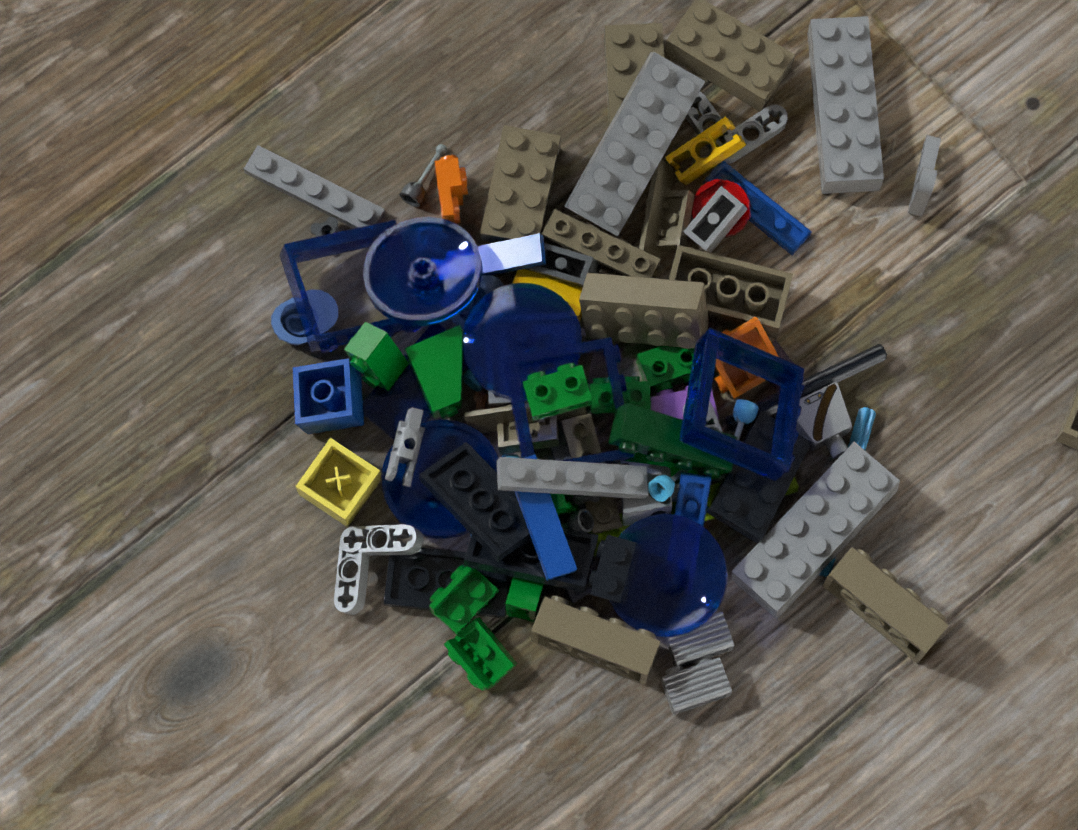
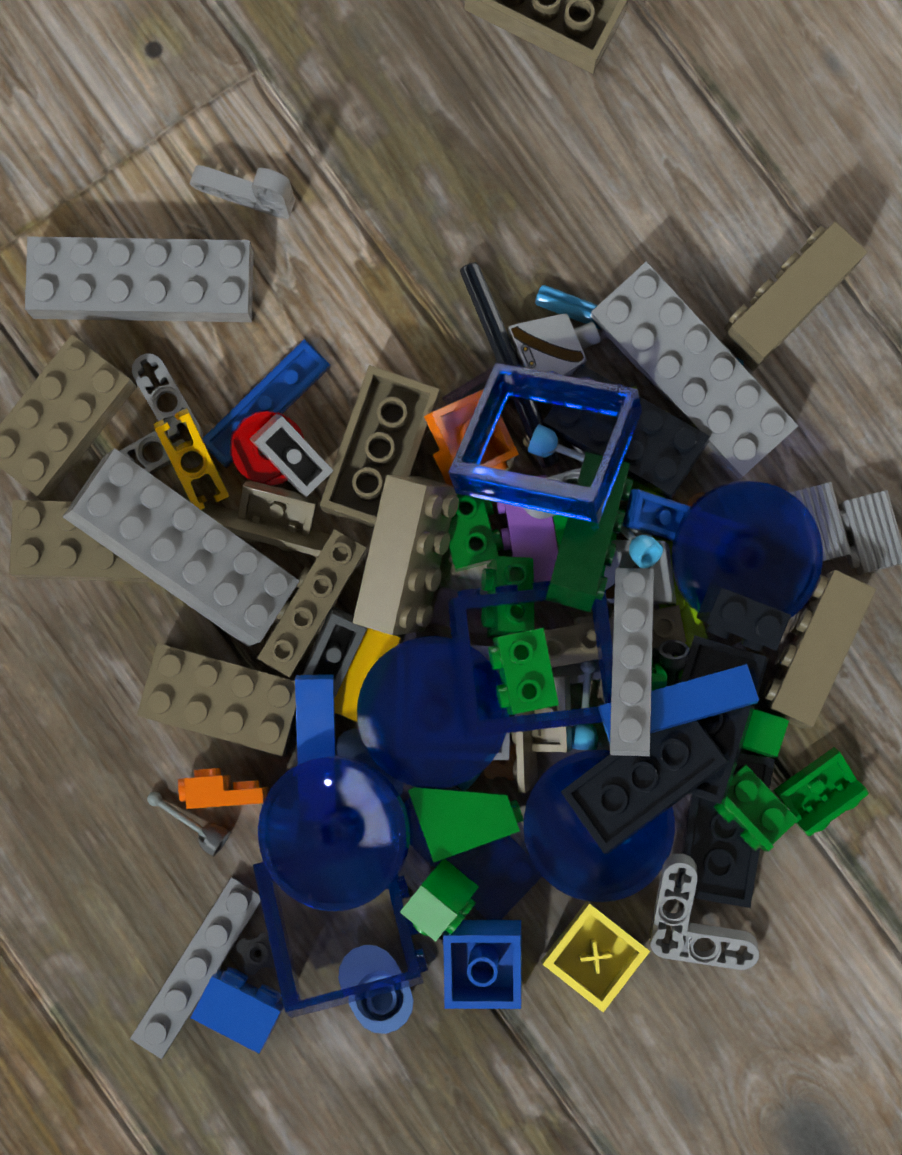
camera: 85 degrees left, 10 degrees up
light grey hinge [385,407,425,487] -> none
none -> blue brick [190,967,287,1054]

